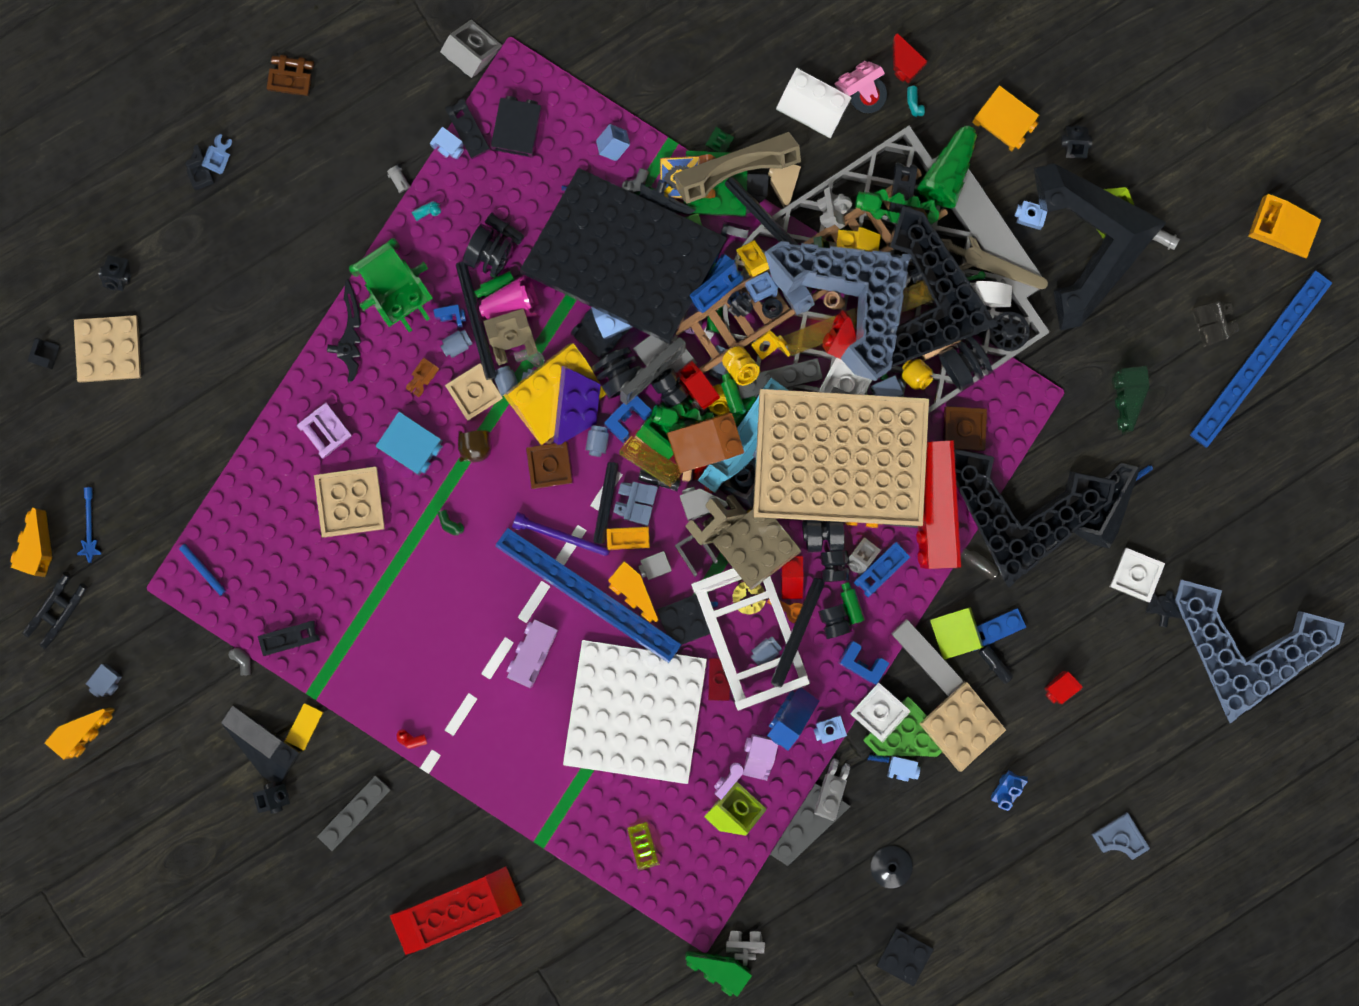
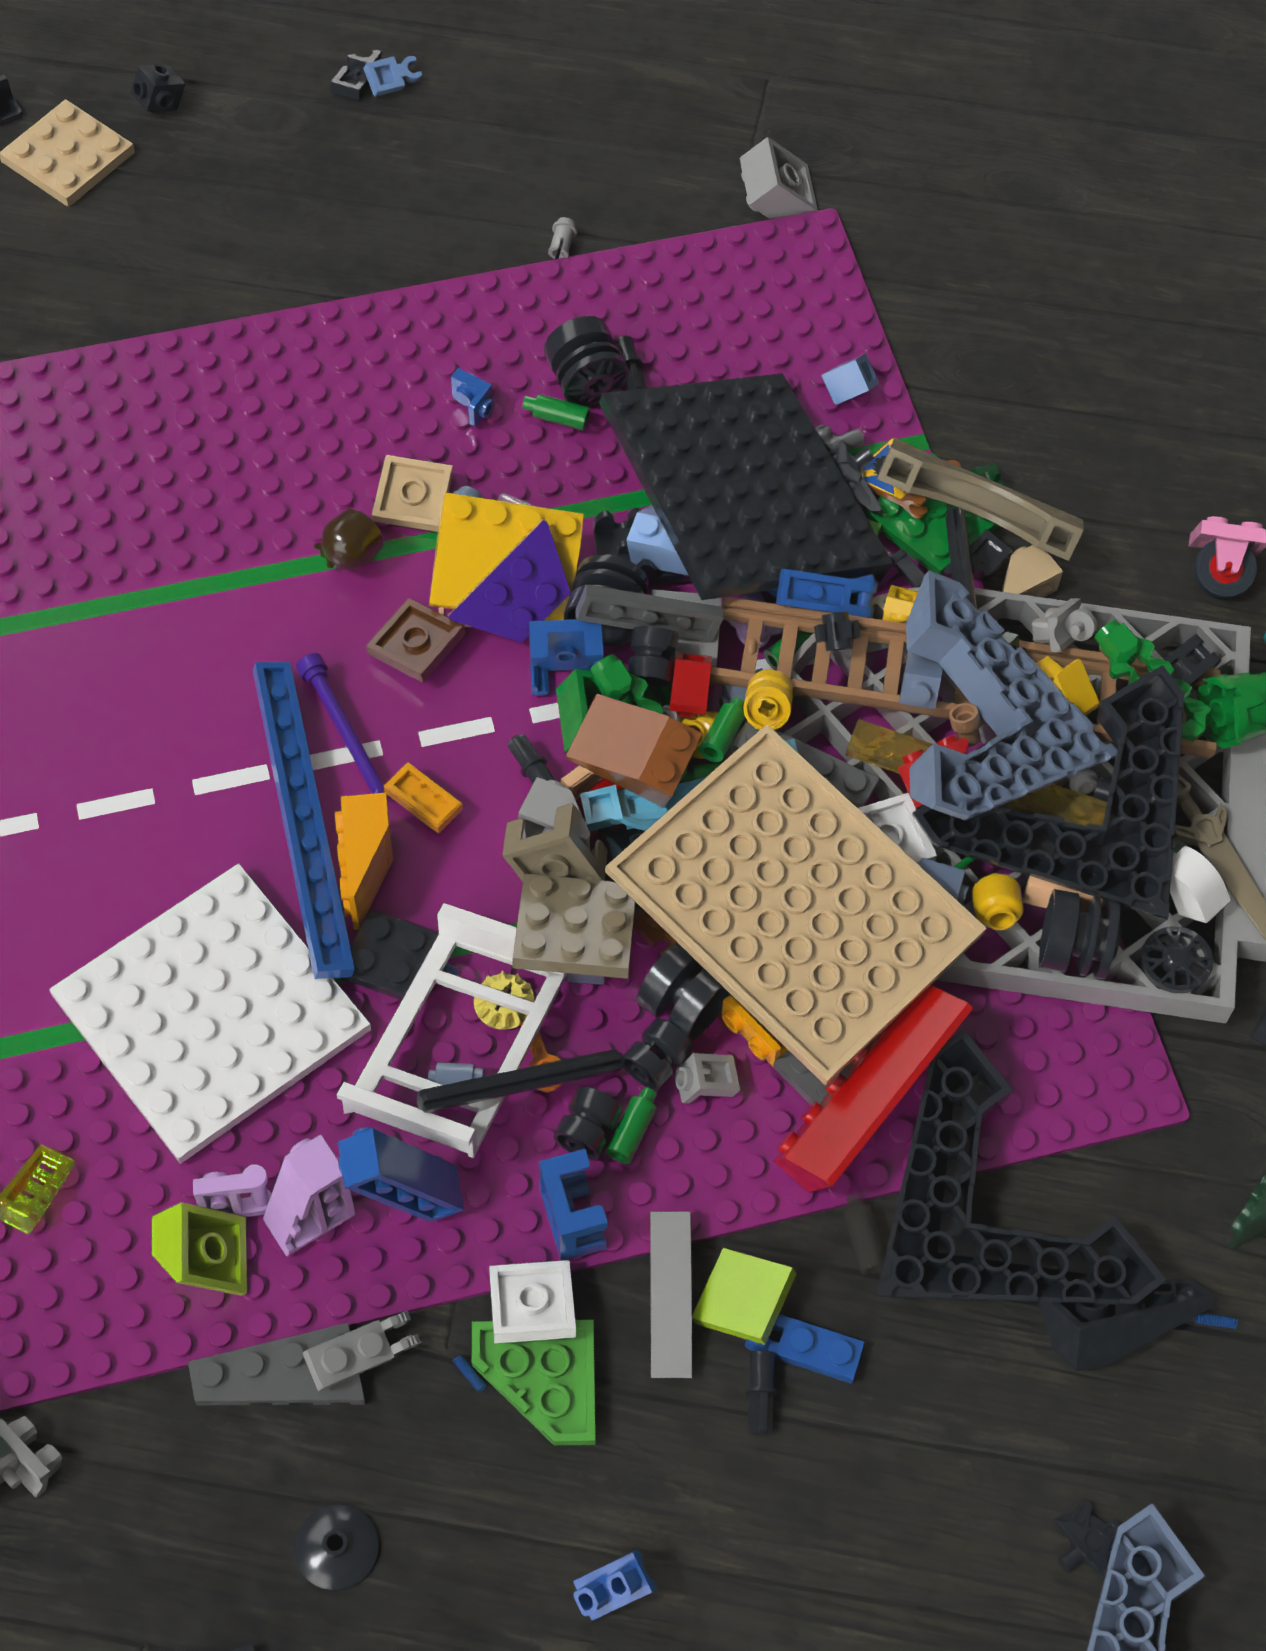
camera: 40 degrees right, 25 degrees down
reddish brown plate [267,55,314,96] -> none
lavender plate [297,403,352,459] -> none
tan plate [314,467,385,538] -> none
black piece [327,279,361,383] -> none
green piece [349,238,433,333] -> none
dark azure brick [375,412,443,476] -> none
dark orange plate [406,358,439,397] -> none
teal arm [411,201,441,221] -> none
light blue brick [430,127,464,159] -> none
dark green arm [437,510,464,536] -> none
sand blue brick [440,330,473,358] -> none
black plate [445,98,490,159] -> none
black axle [456,261,497,380] -> none
dark pink cone [479,275,539,319] -> none
dark tan panel [483,309,538,366] -> none
black brick [491,96,542,158] -> none
lavender wedge [507,620,558,688] -> none
sand blue brick [585,426,609,457] -> none
black axle [593,462,618,544] -> none
sand blue hips [614,482,658,526] -> none
clear yellow plate [619,436,682,487] -> none
light grey brick [638,551,672,580] -> none
flat silver piece [675,535,718,577] -> none
dark red plate [708,658,730,701] -> none
medium blue bracket [745,272,779,303] -> none
yellow bracket [752,330,790,360] -> none
black plate [762,298,783,319] -> none
white slope [776,68,852,138] -> none
red slope [781,556,803,599] -> none
light blue brick [813,716,847,744] -> none
blue plate [853,542,910,597] -> none
light blue brick [887,756,920,781] -> none
tan plate [919,682,1006,772] -> none
reddish brown plate [943,406,987,451] -> none
red slope [1044,671,1083,704] -> none
white plate [1110,548,1165,602] -> none

